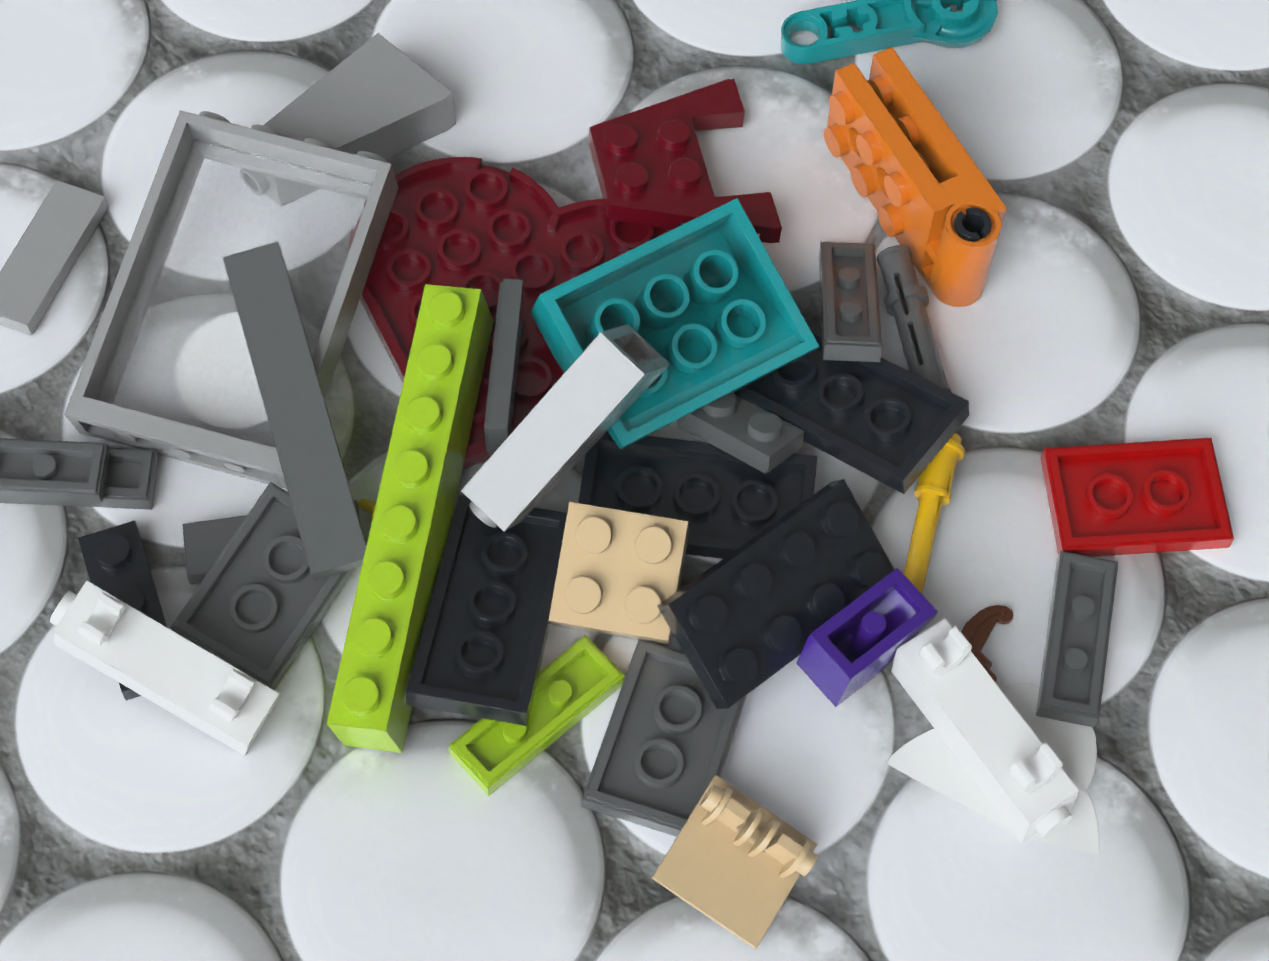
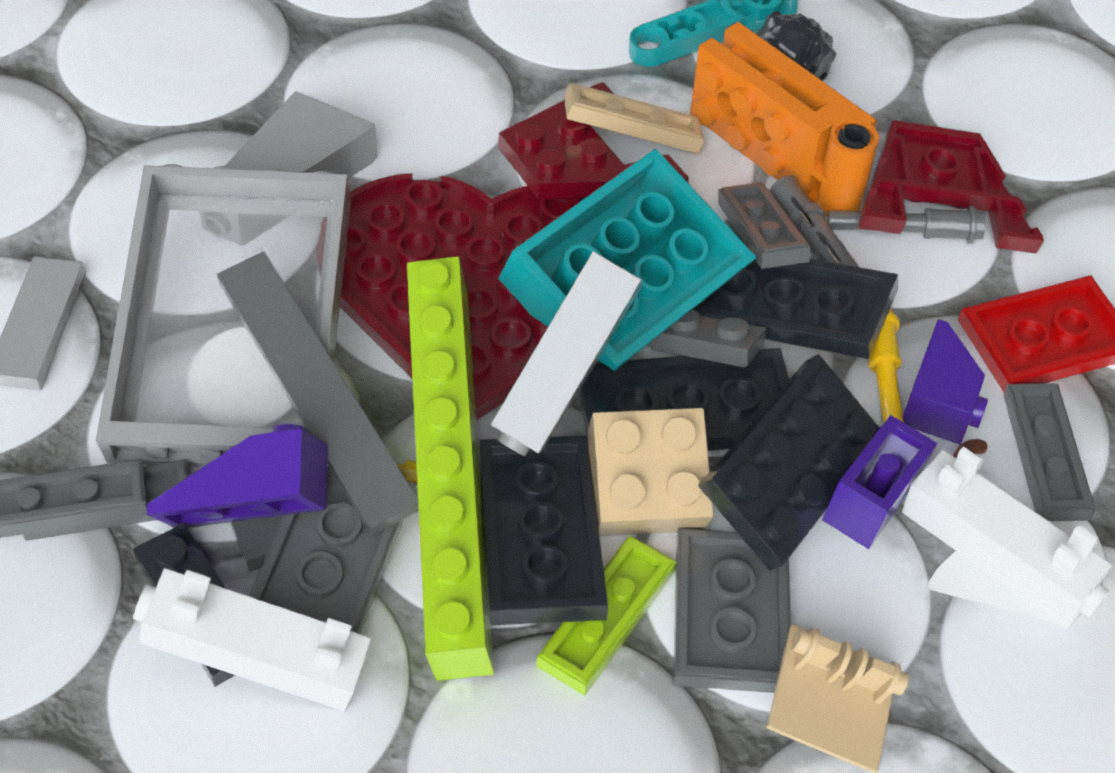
camera: 15 degrees left, 10 degrees down
dark grey tile [484,279,524,456] -> none
none -> dark purple slope [147,424,328,528]
none -> tan tile [564,83,704,154]
none -> black animal [756,10,837,81]
none -> pin [828,206,985,244]
none -> dark red wing [858,120,1044,254]
none -> dark purple slope [903,319,988,445]

